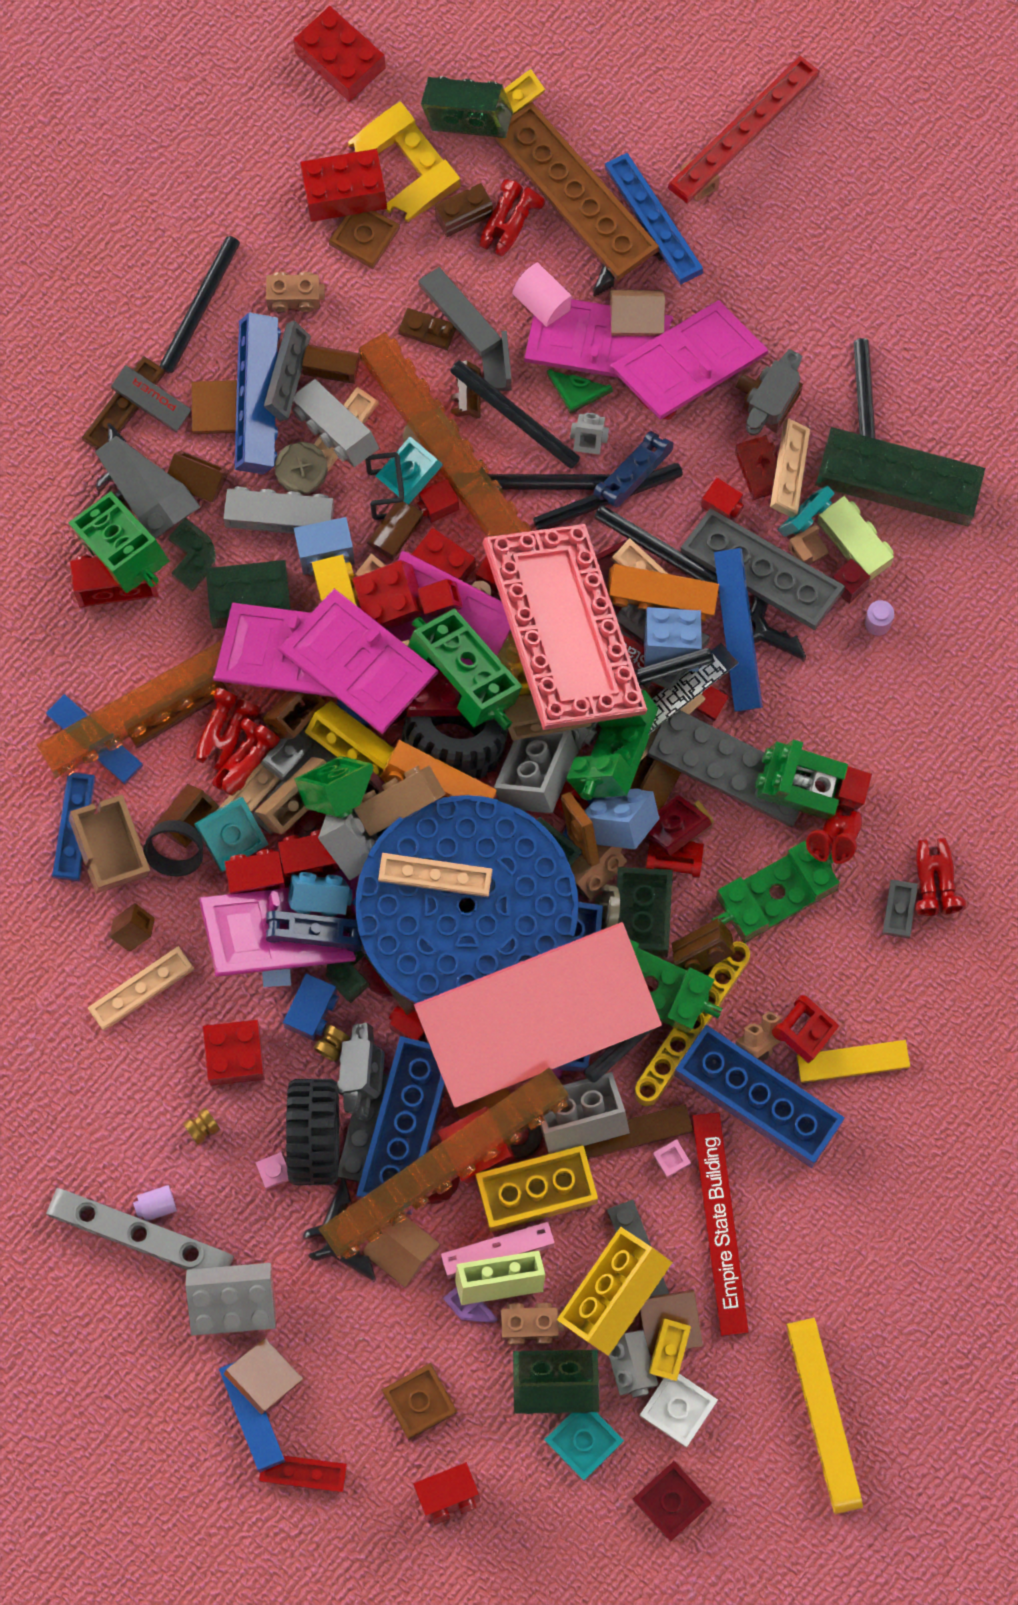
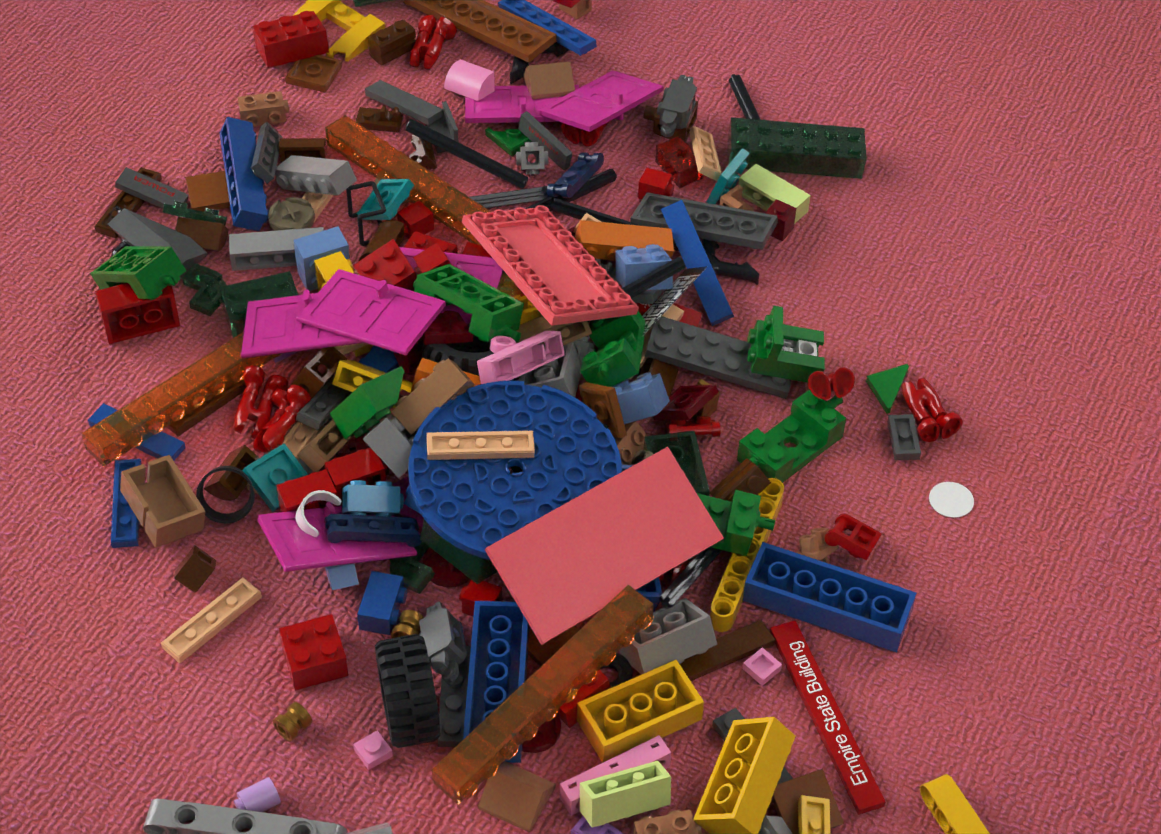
camera: 15 degrees left, 25 degrees down
black axle [160,236,240,373] -> none
black piece [303,1179,376,1282] -> none
yellow tile [796,1040,910,1083] -> none
red brick [834,766,872,811] -> none
lavender brick [865,600,894,636] -> none
none -> clear green plate [162,201,227,225]
none -> white helmet [295,490,342,537]
none -> bright pink piece [477,331,565,384]
none -> bright pink tile [490,336,516,353]
none -> dark grey tile [519,111,572,170]
none -> green tile [866,364,909,414]
none -> white sticker [929,482,974,518]

